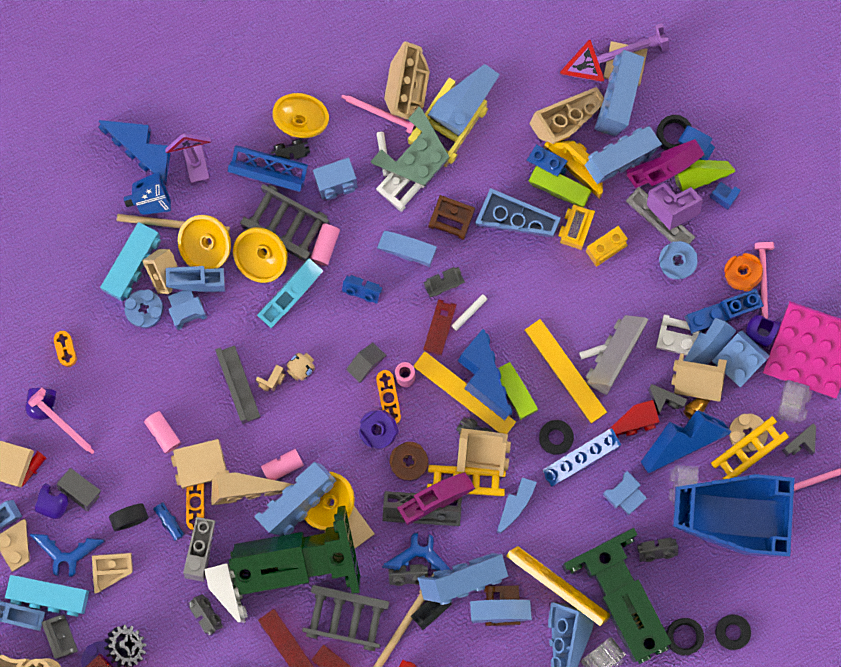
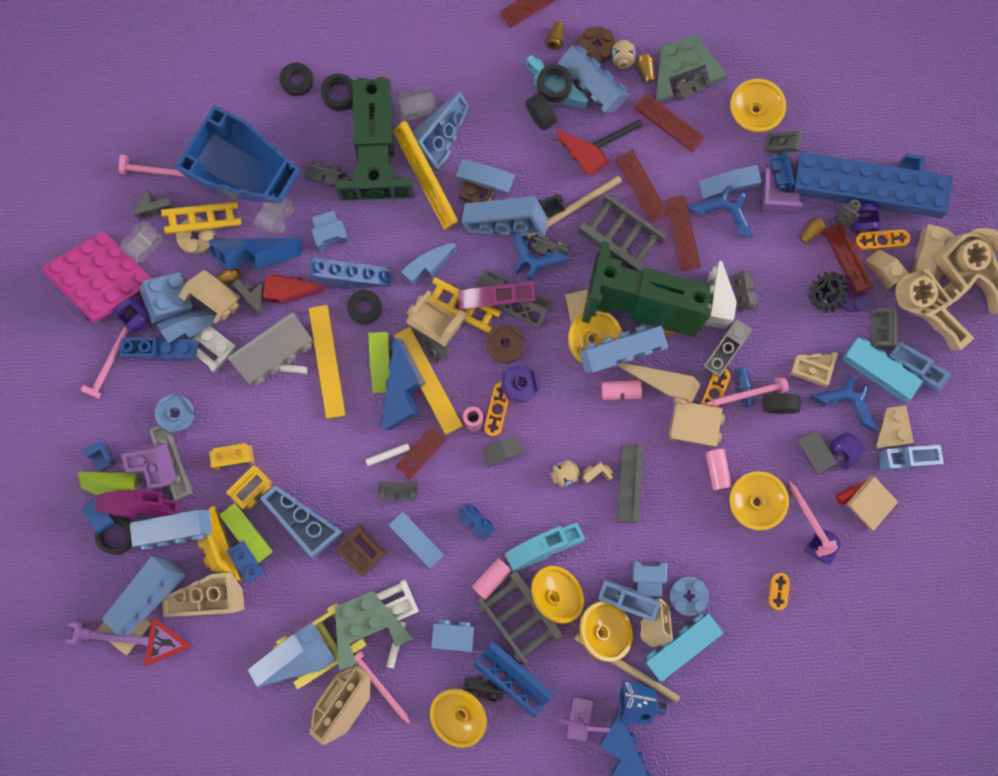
camera: 160 degrees left, 0 degrees up
orange plate [724,253,763,292] -> none
none -> bright pink piece [708,377,789,406]
none -> yellow dish [729,471,789,530]

